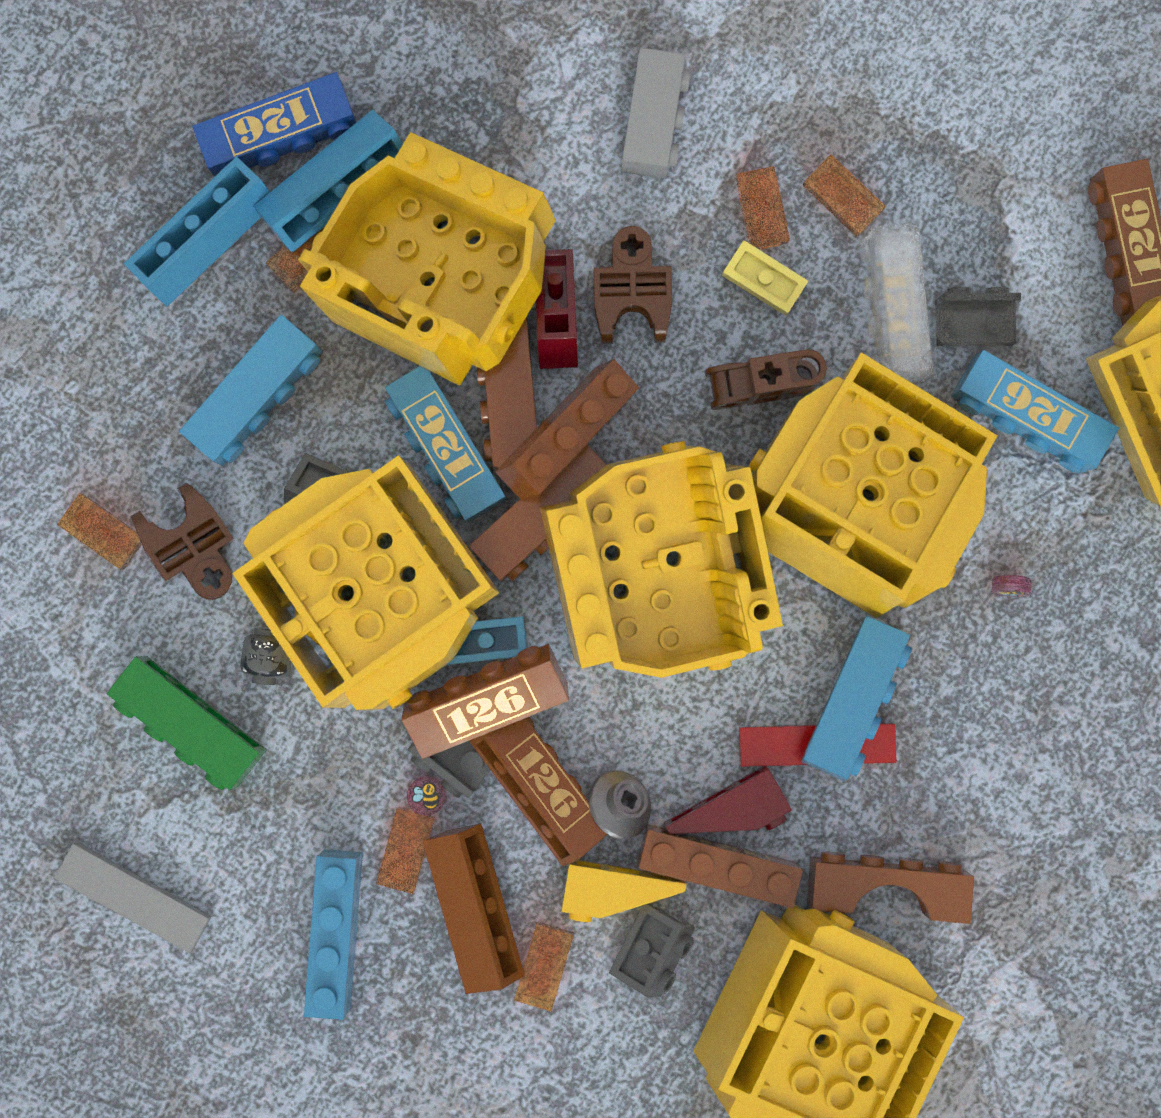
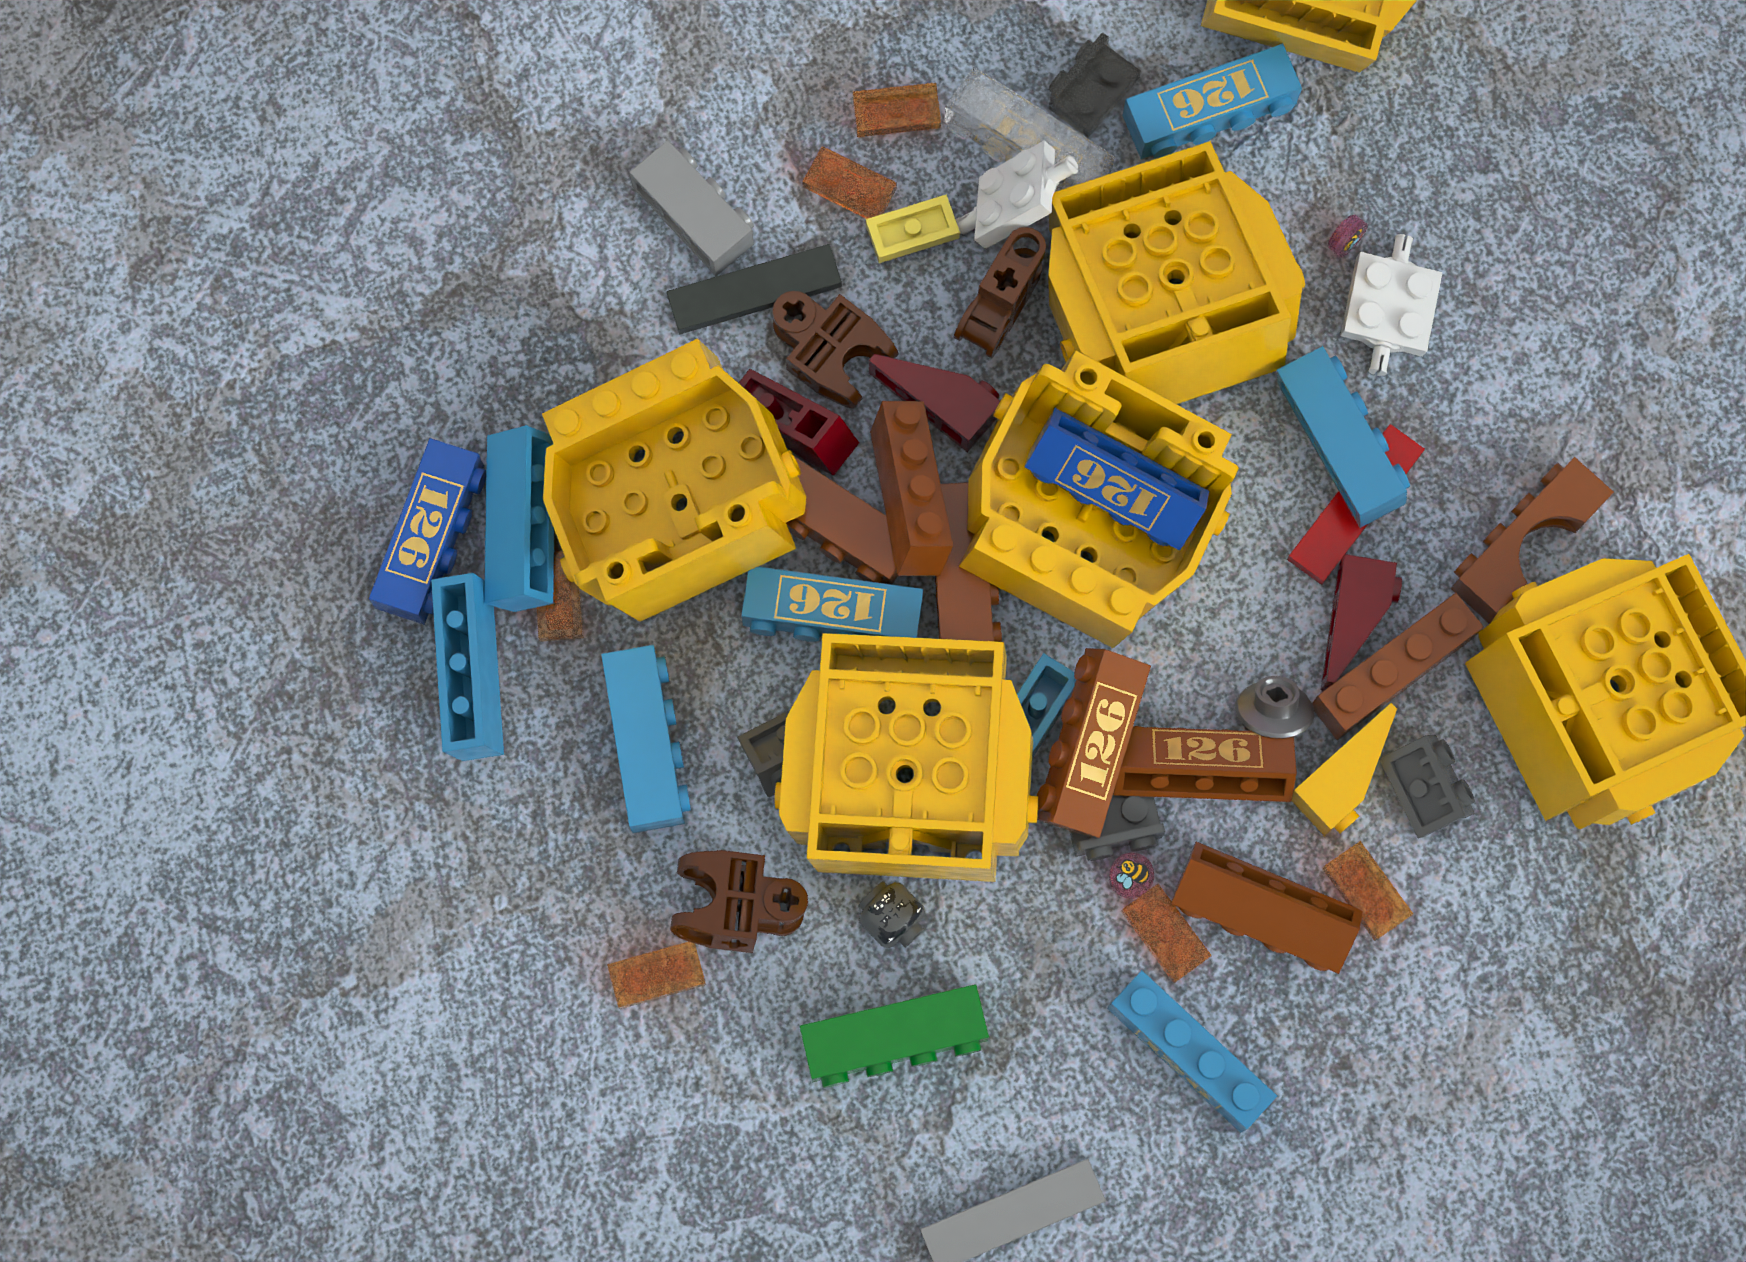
camera: 55 degrees left, 10 degrees down
none -> pearl dark grey tile [666,244,842,335]
none -> dark red slope [869,354,1000,453]
none -> white plate [956,140,1078,249]
none -> blue brick [1025,408,1209,551]
none -> white plate [1340,234,1442,376]

